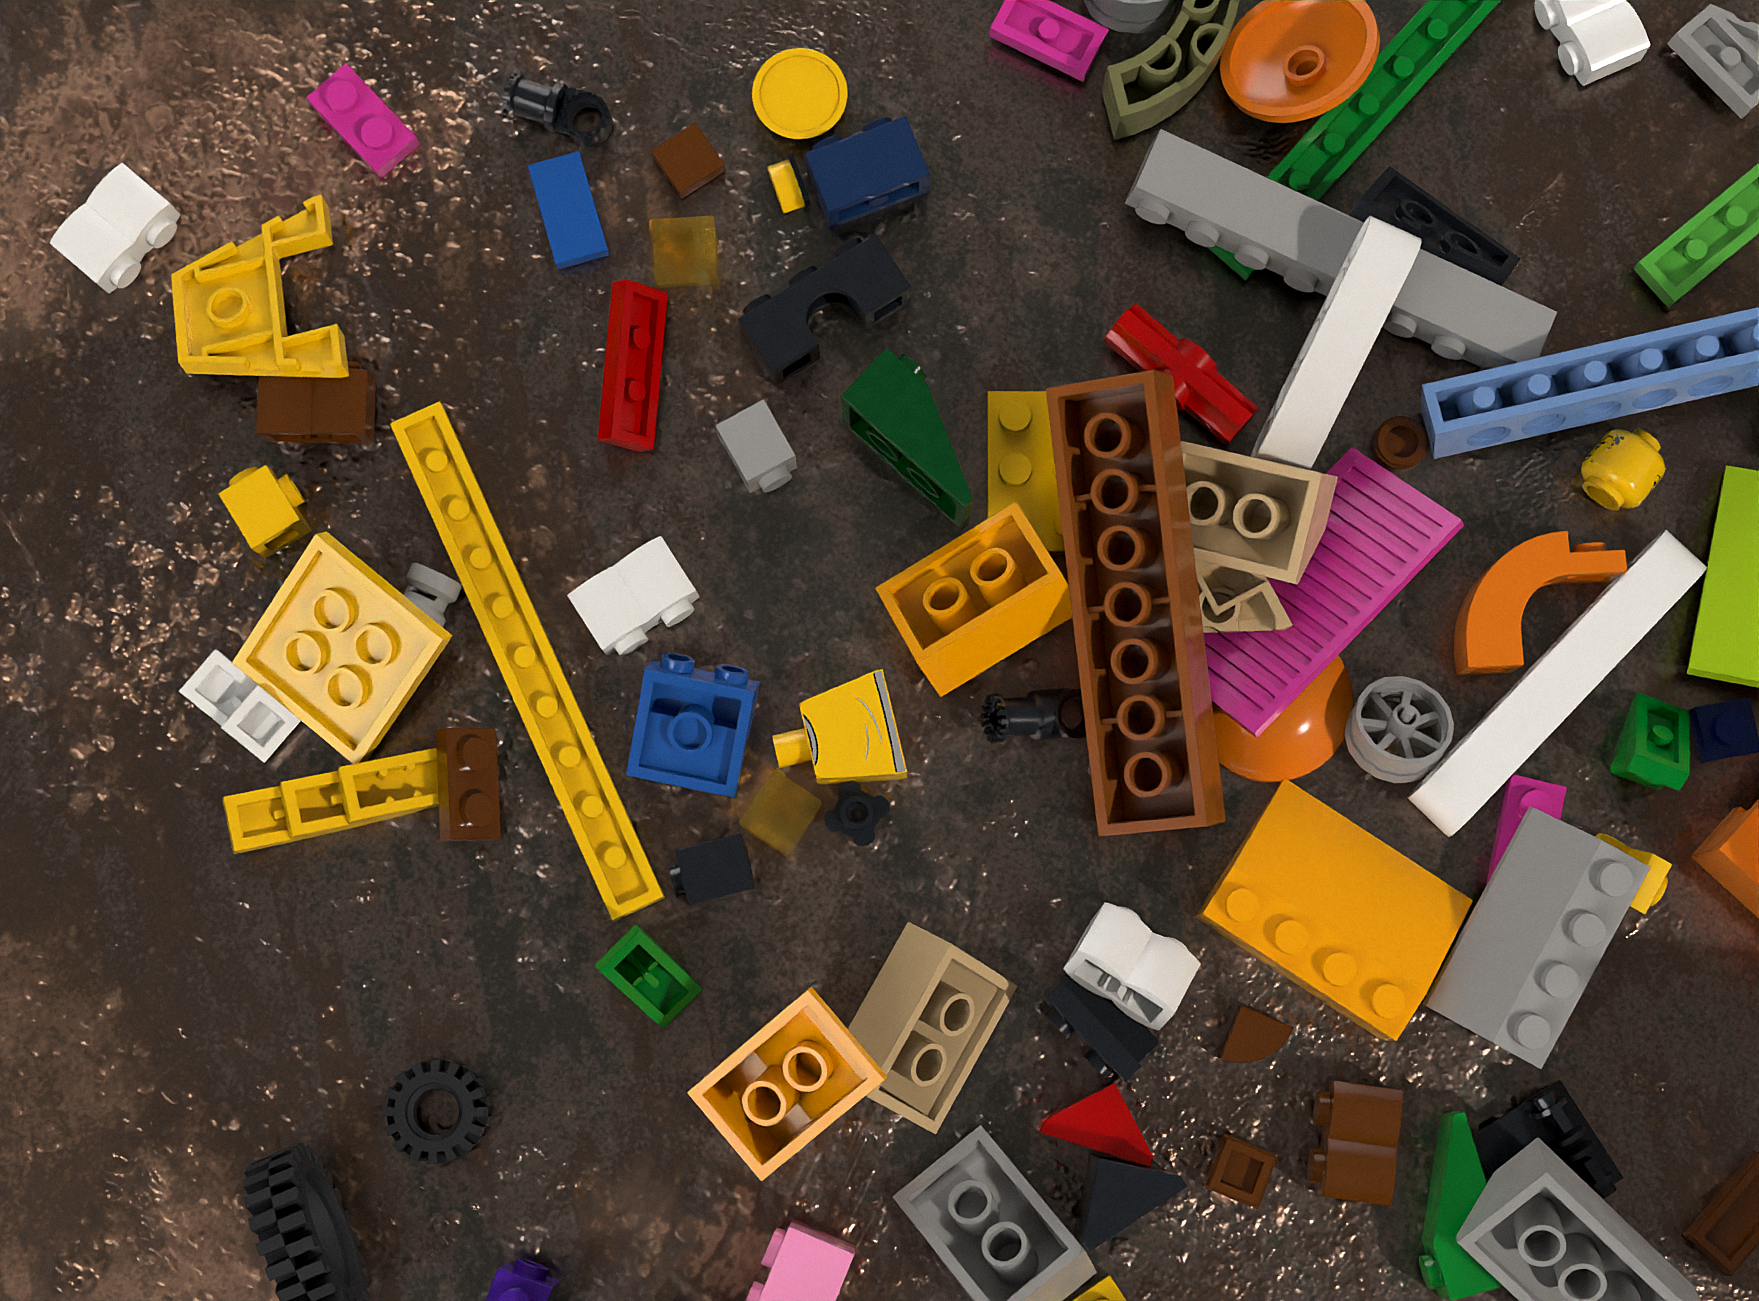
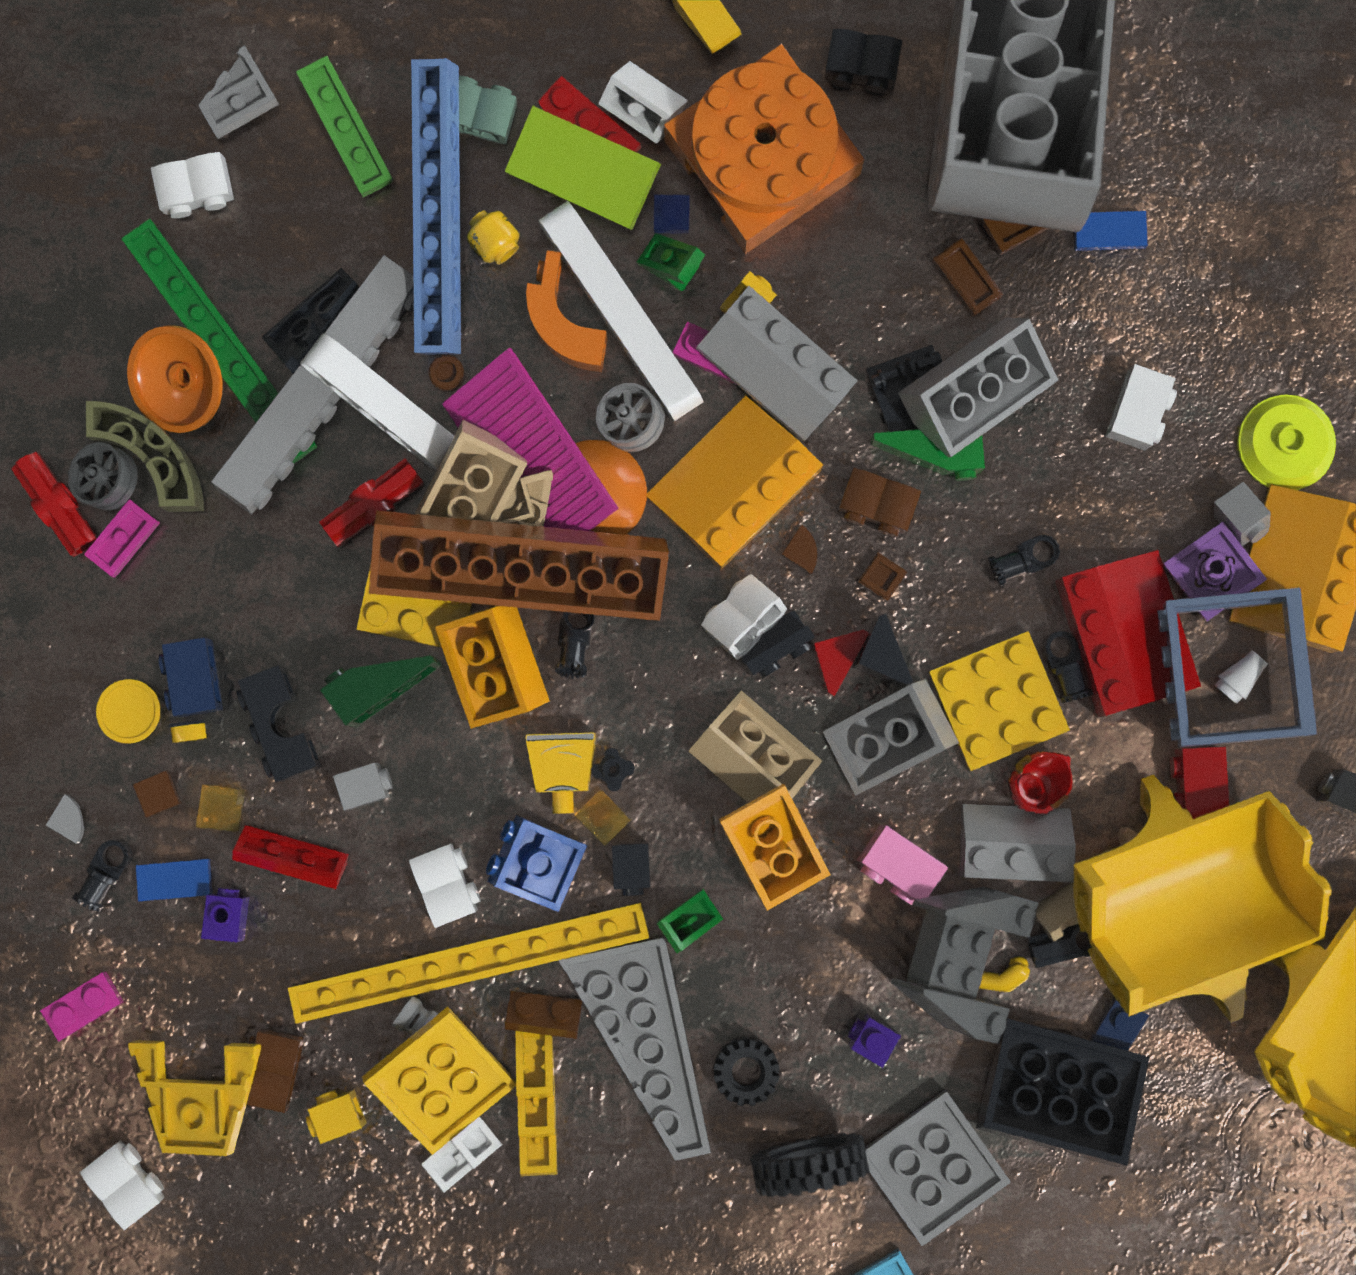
camera: 75 degrees left, 5 degrees up
none -> light grey tile [46,794,84,844]
none -> dark purple brick [201,888,249,942]
none -> light grey wing [558,936,711,1161]

